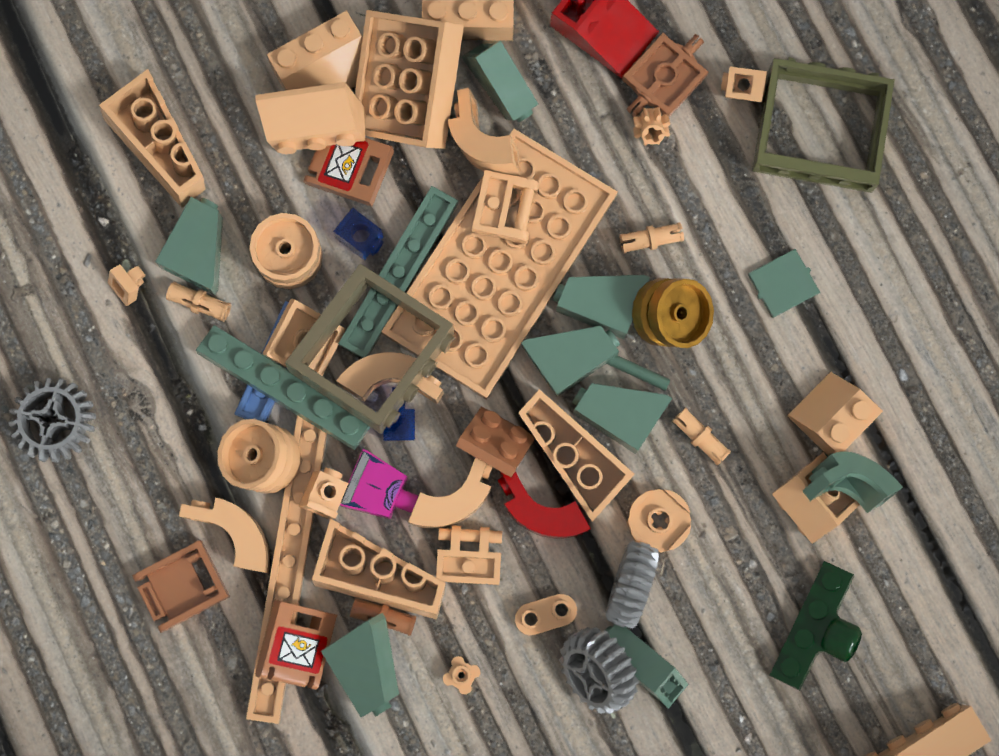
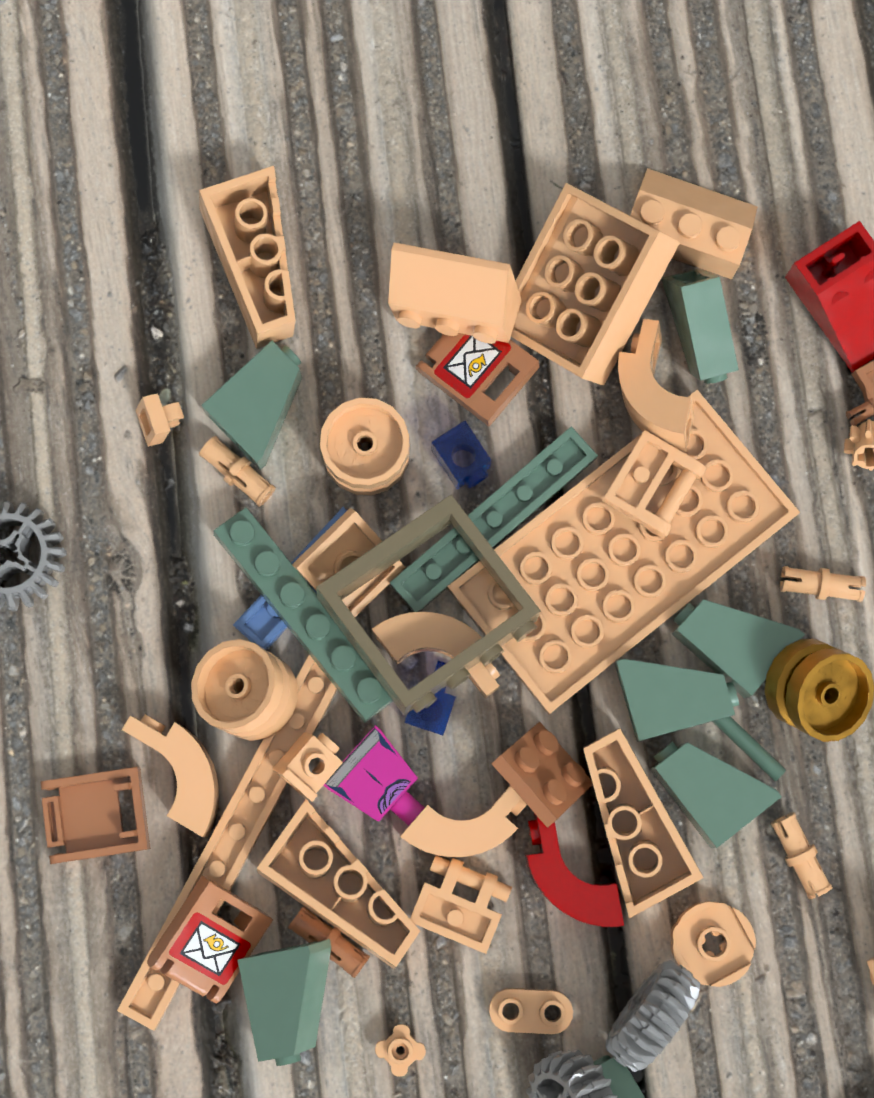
camera: 20 degrees right, 0 degrees up
light nougat slope [266,10,363,91] -> none

